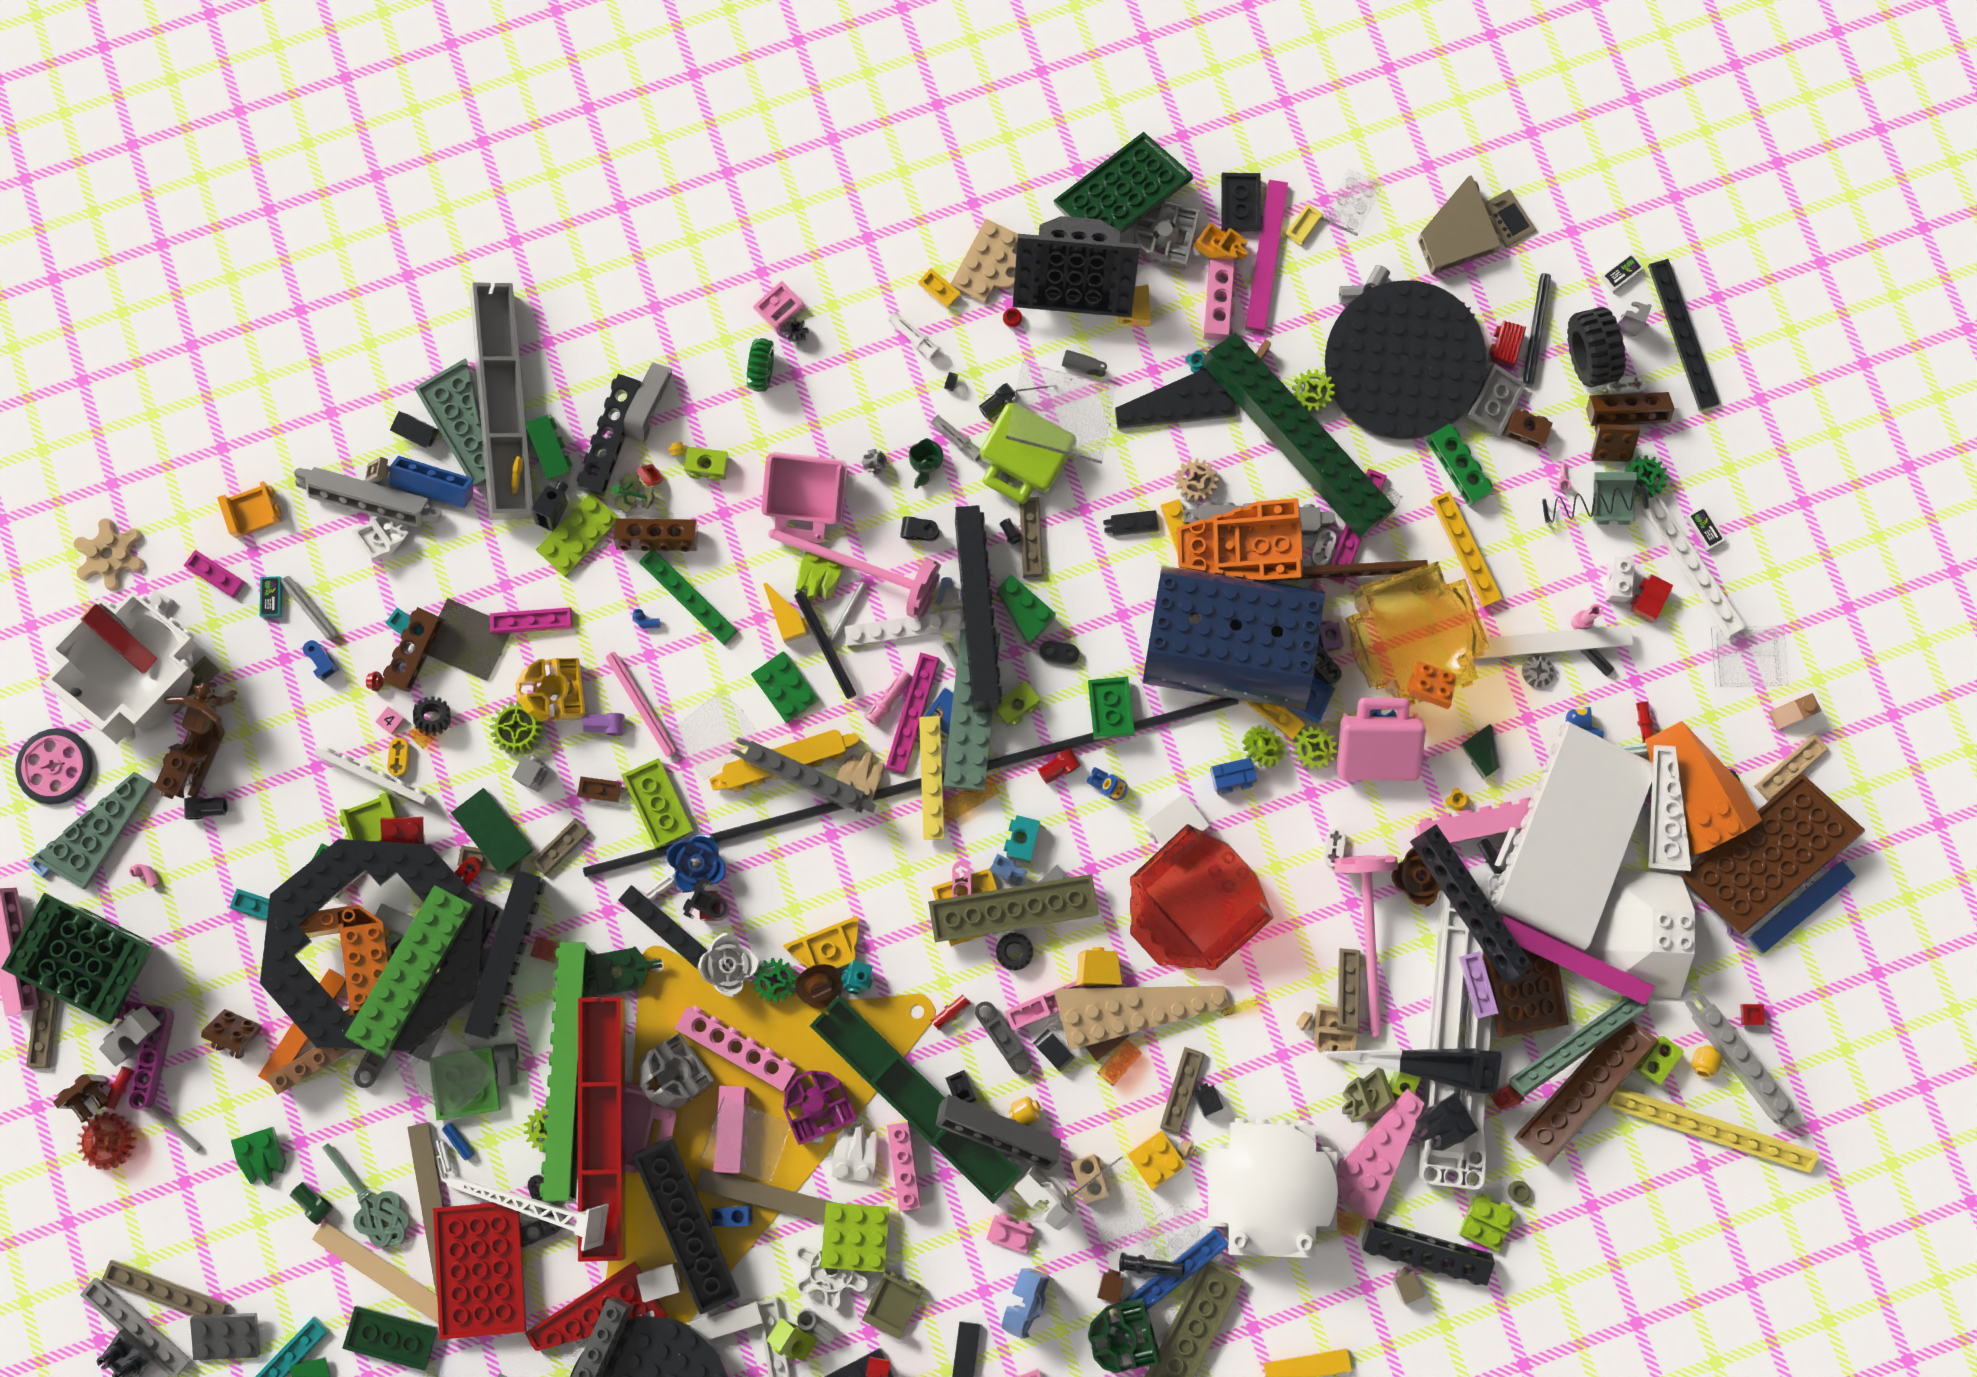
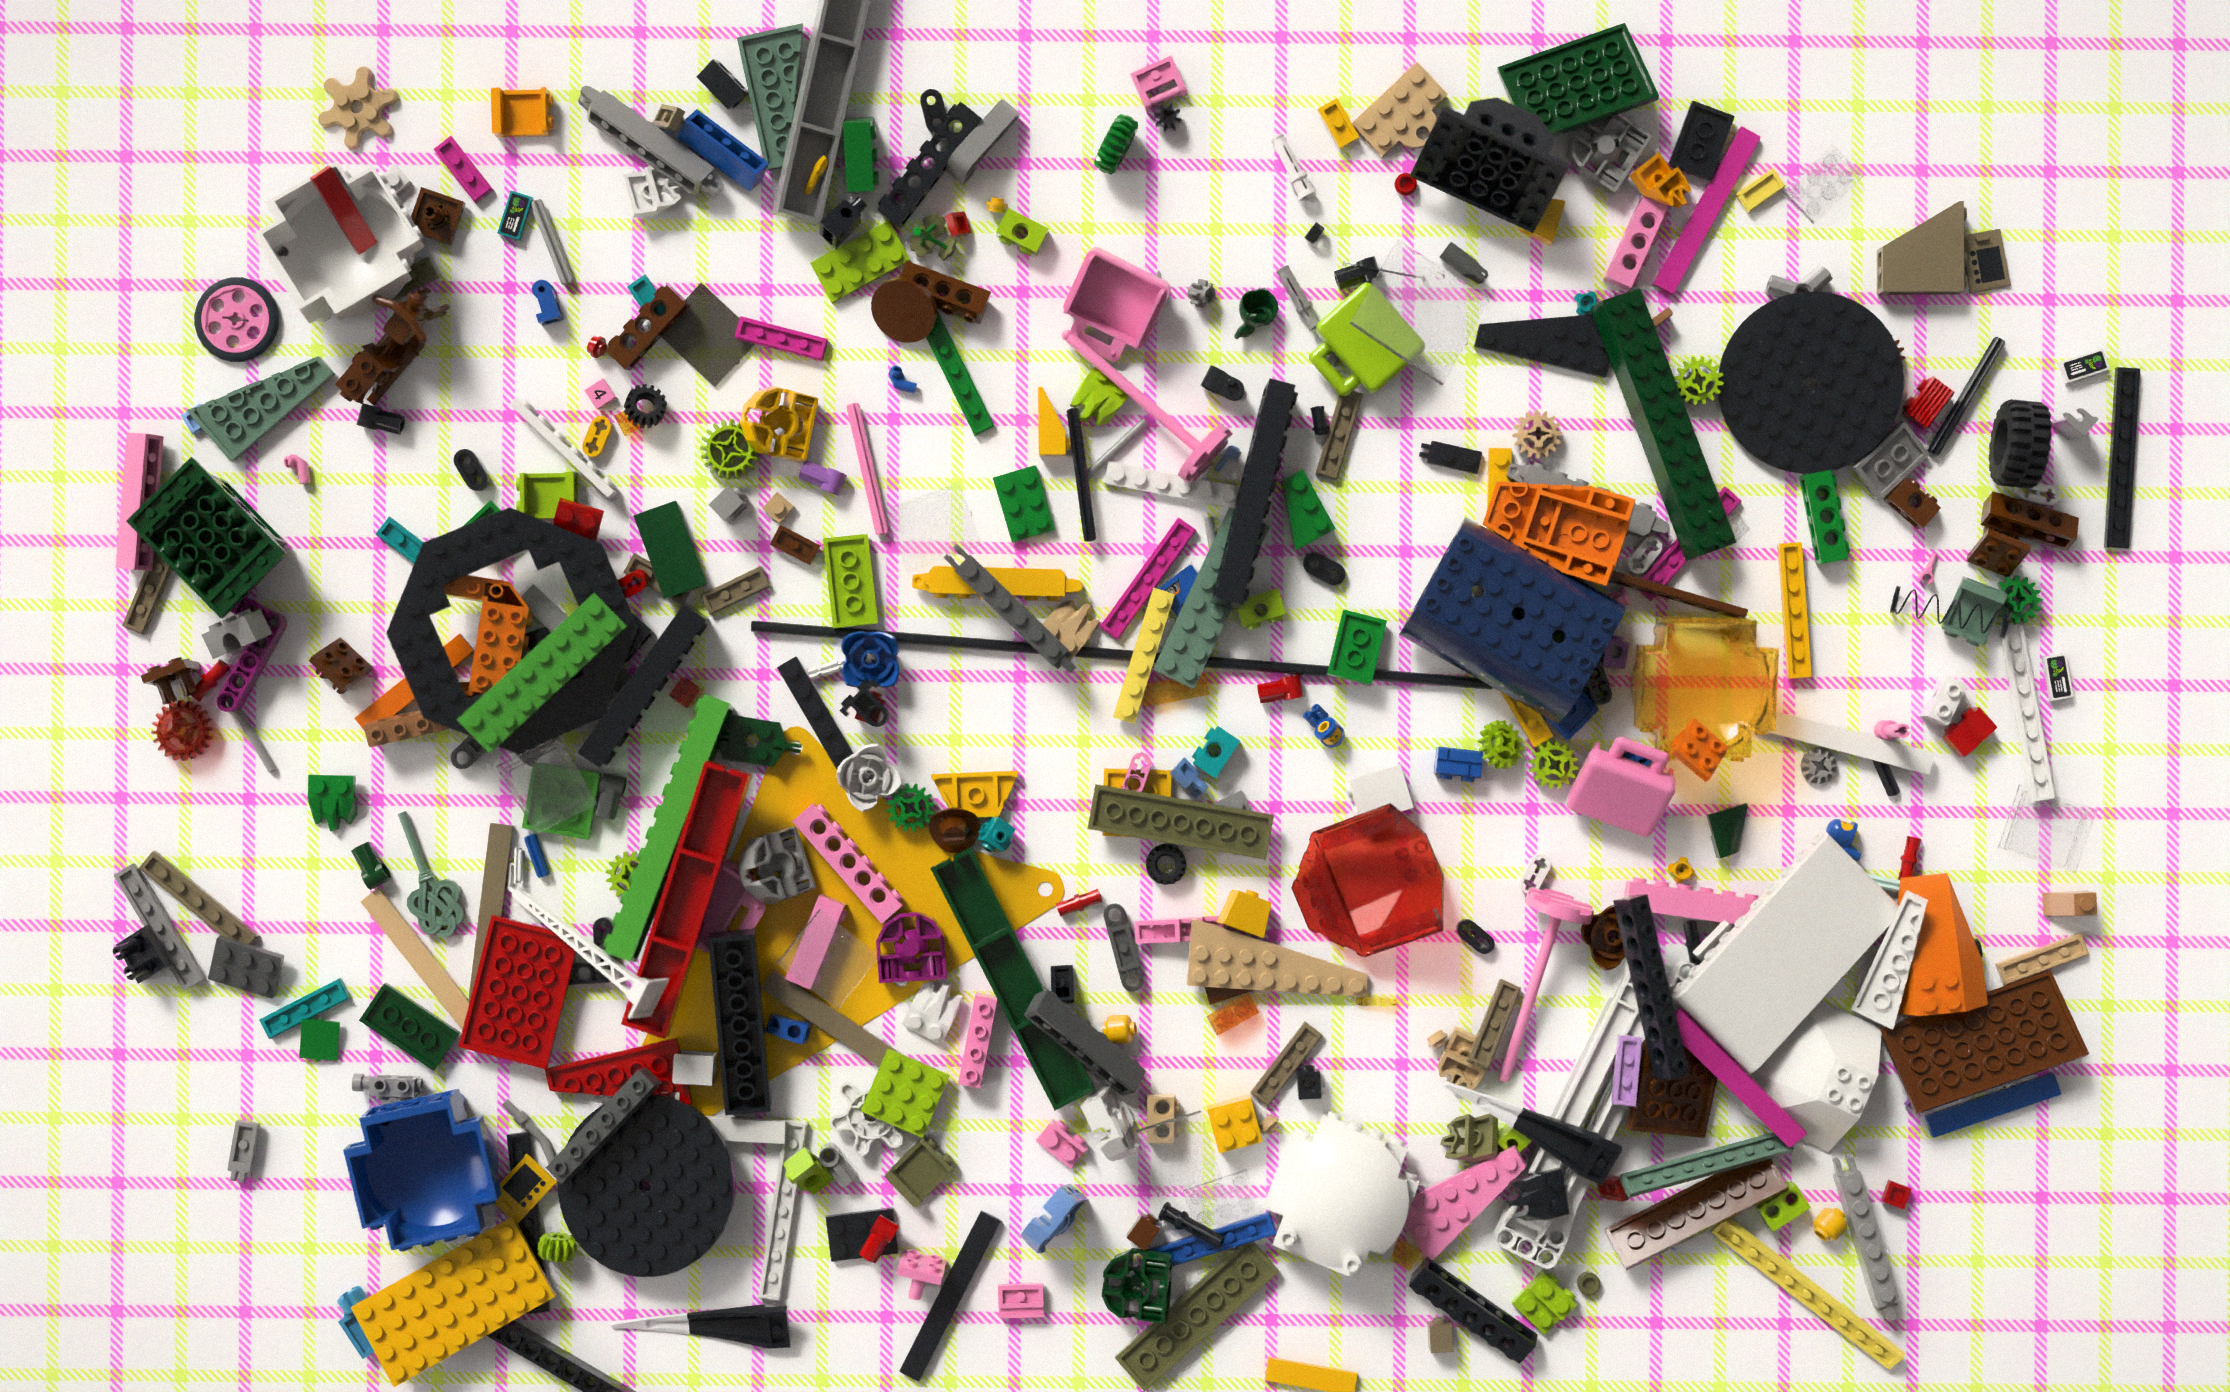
camera: 20 degrees right, 10 degrees up
bright pink pin [864,669,912,727] -> none
black beam [1033,1029,1075,1072] -> none
none -> reddish brown plate [411,187,466,245]
none -> black plate [453,449,490,491]
none -> tan plate [762,492,795,524]
none -> reddish brown tile [871,277,938,343]
none -> black plate [920,89,948,134]
none -> black beam [1456,919,1495,954]

